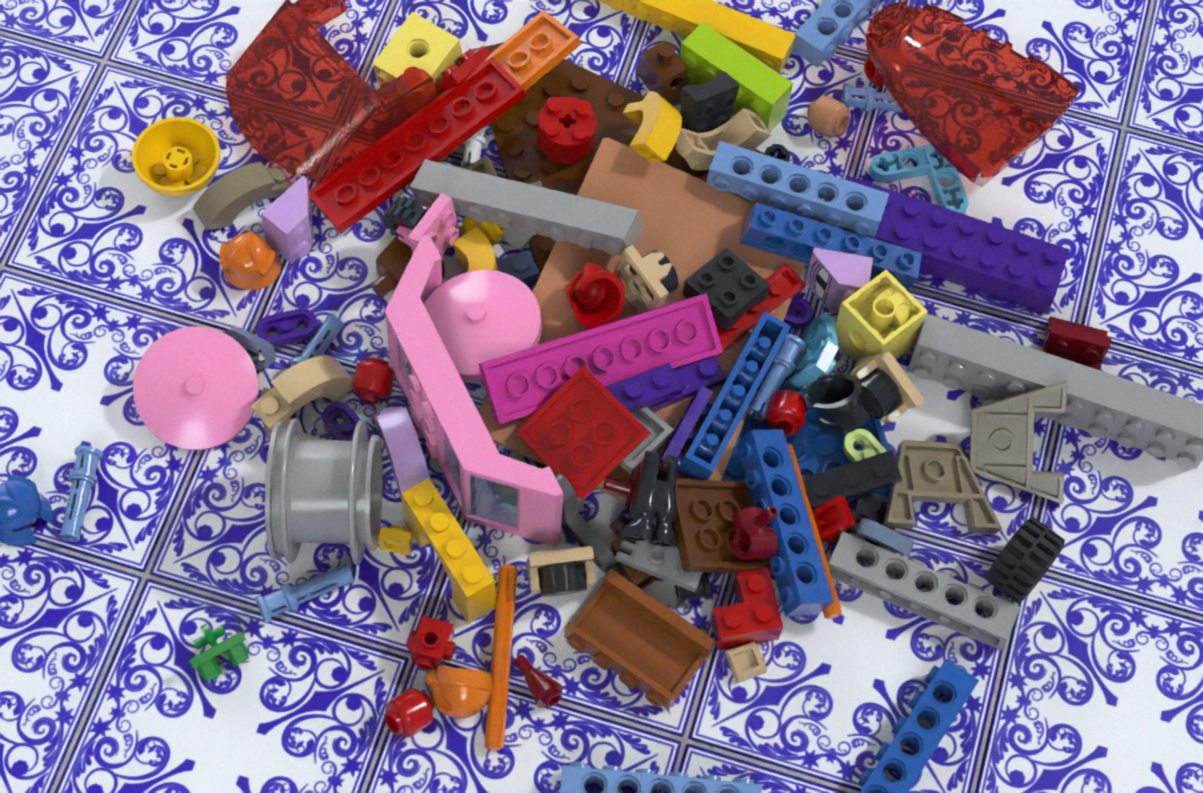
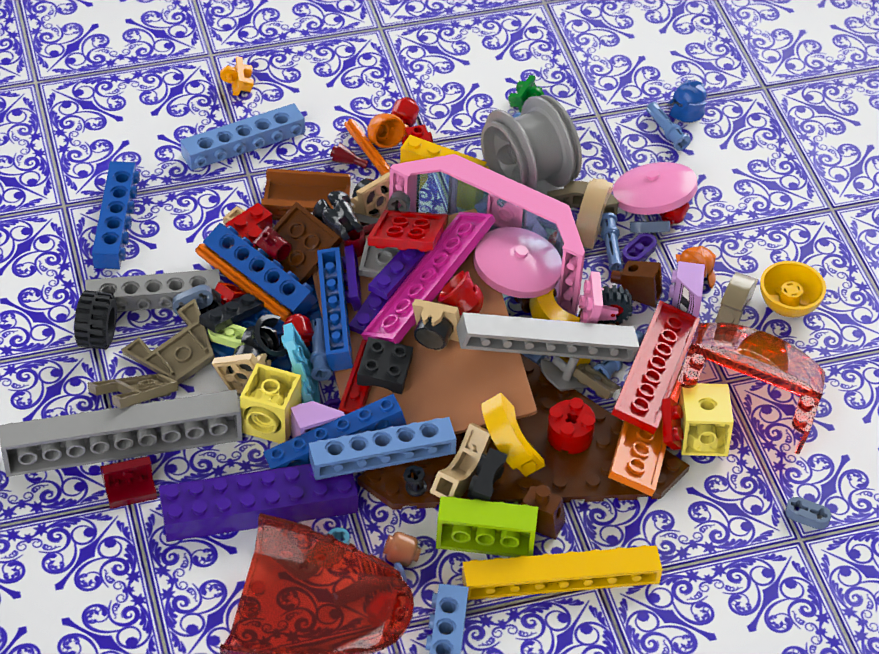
camera: 150 degrees right, 15 degrees down
none -> reddish brown torso [610,261,663,308]

